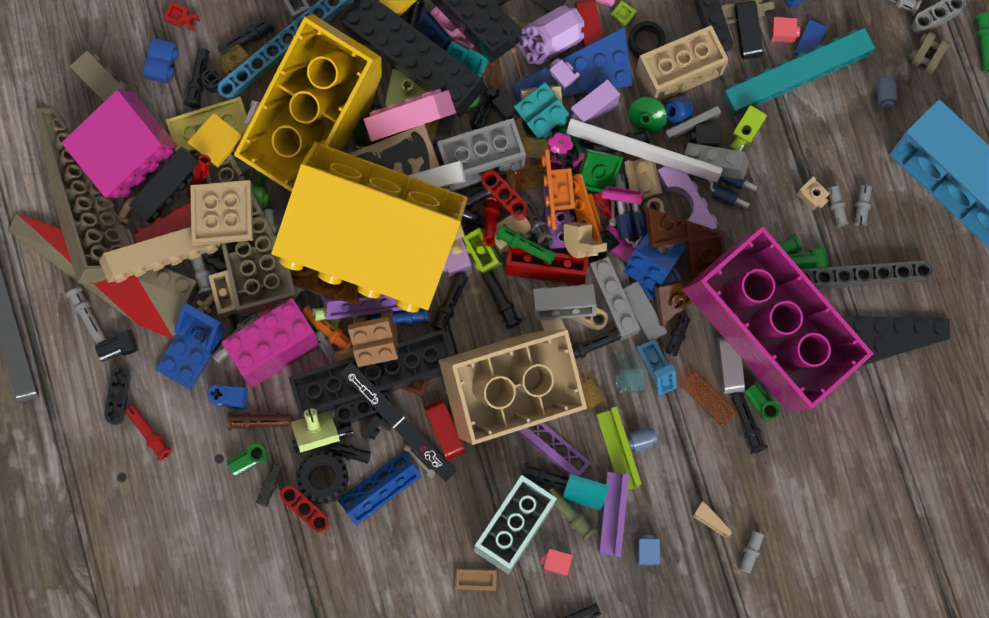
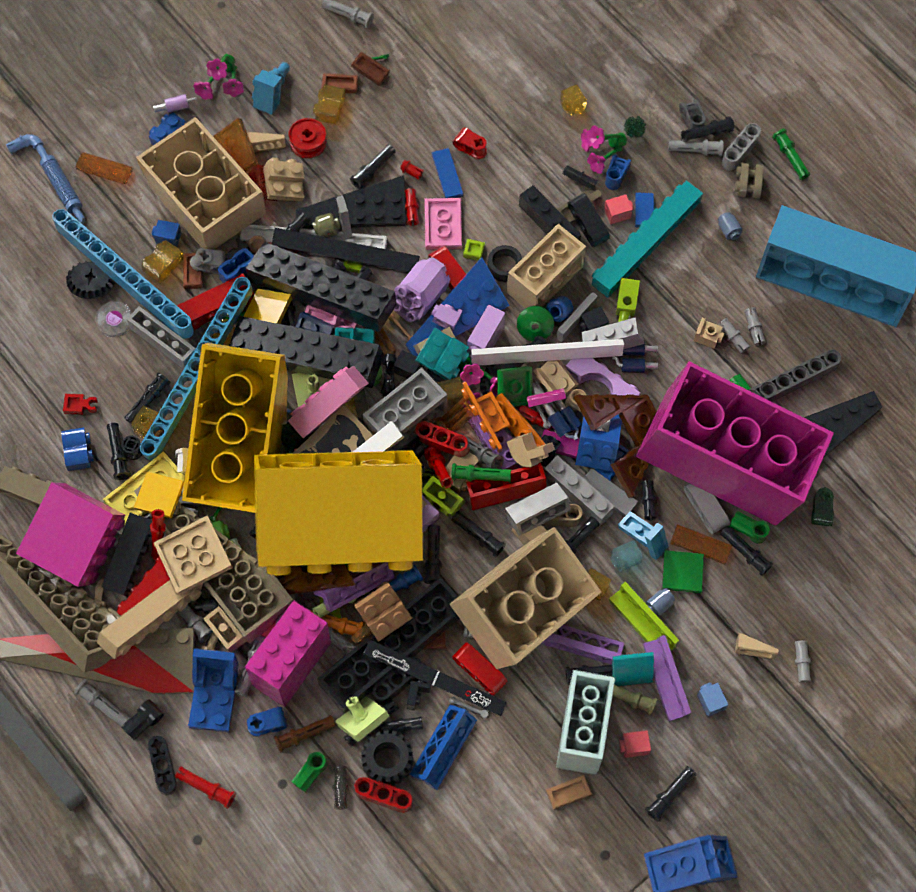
camera: 20 degrees left, 10 degrees down
none -> green tile [662,550,704,593]
none -> clear green piece [811,487,834,527]

